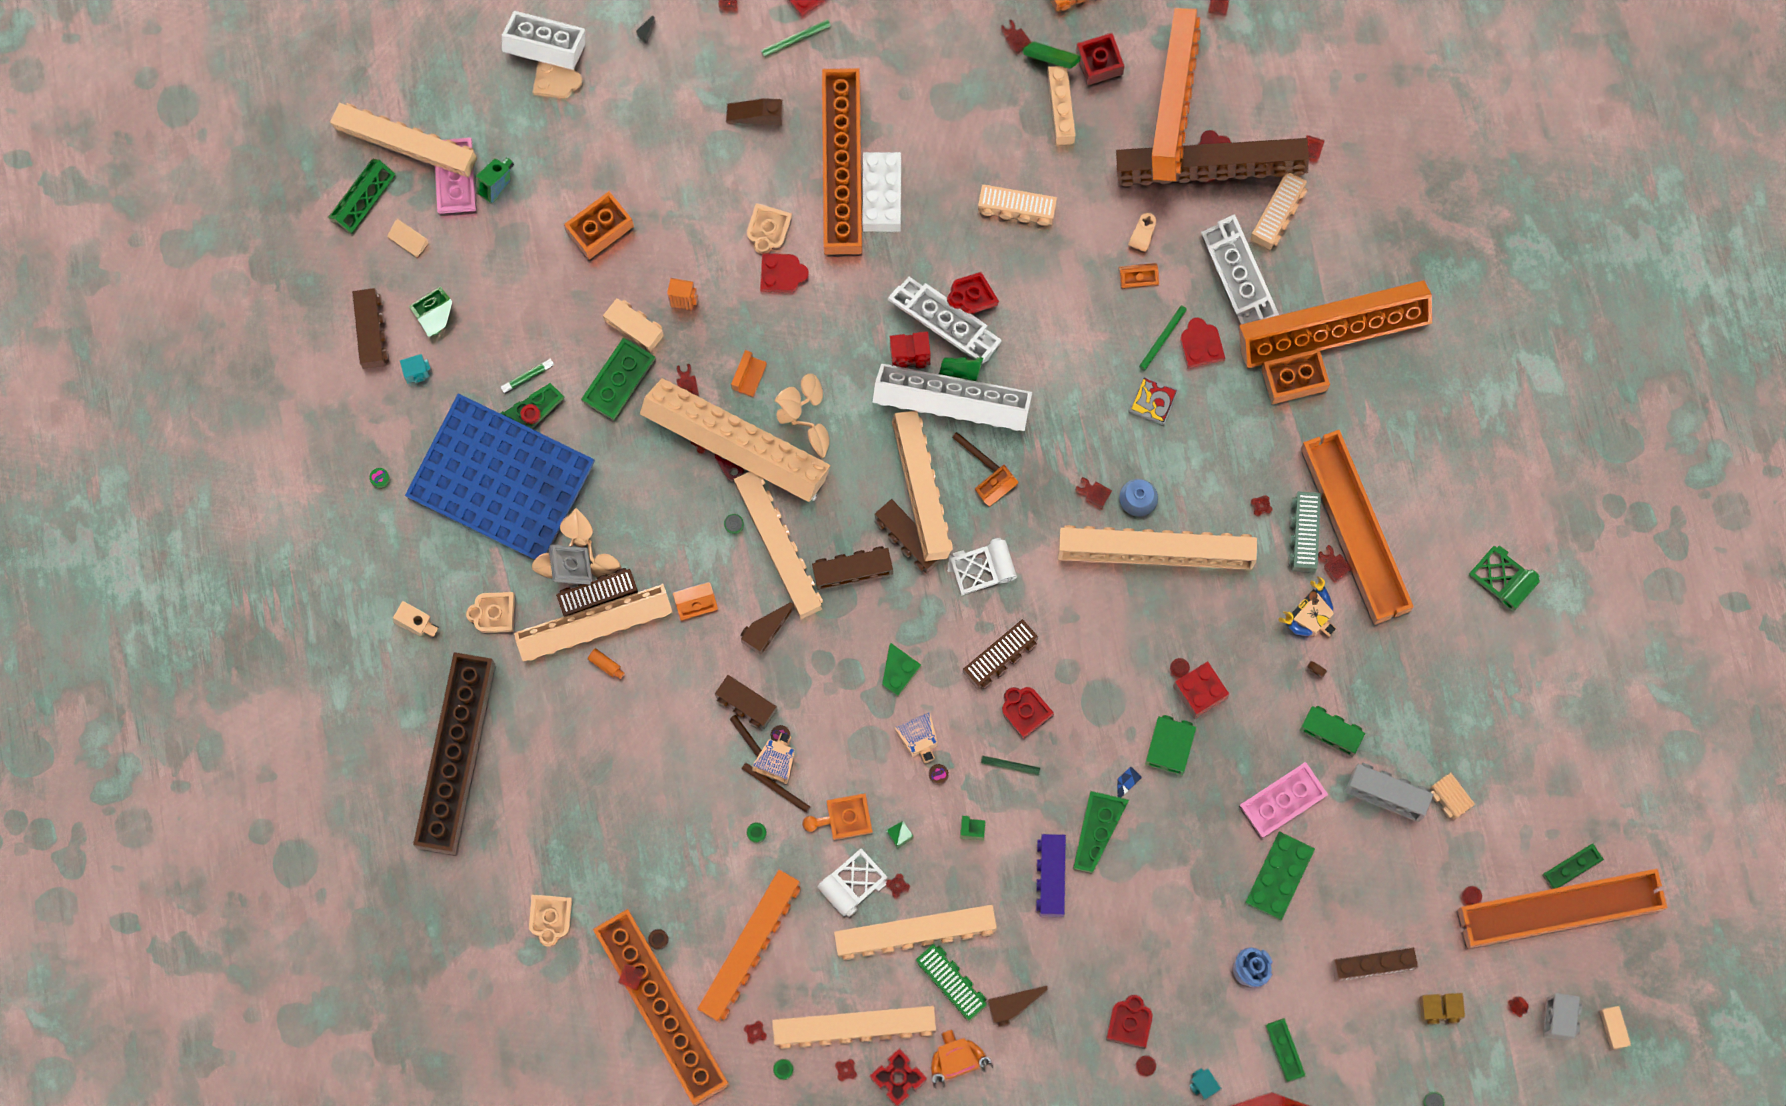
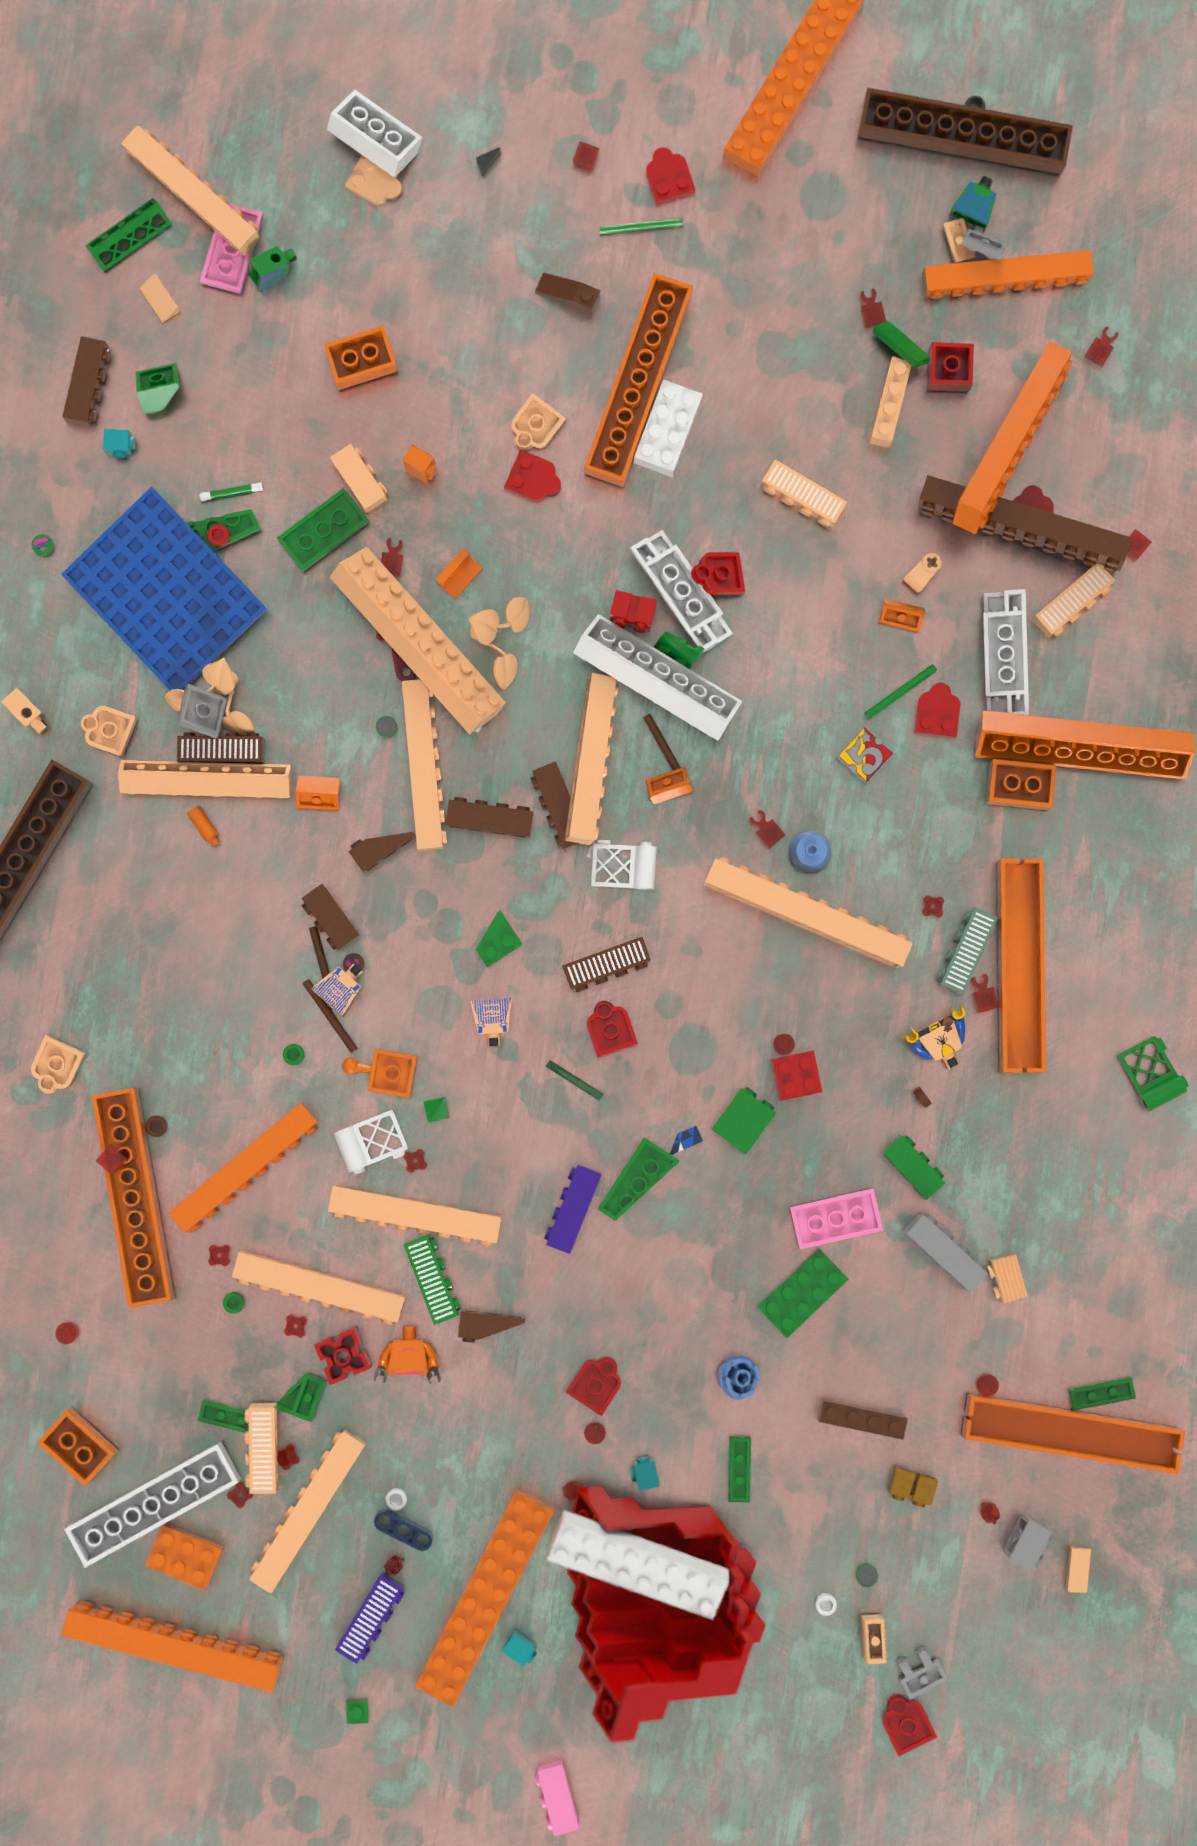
camera: 15 degrees right, 10 degrees up
reddish brown tile [929,764,949,785] -> none
green panel [960,816,985,840] -> none

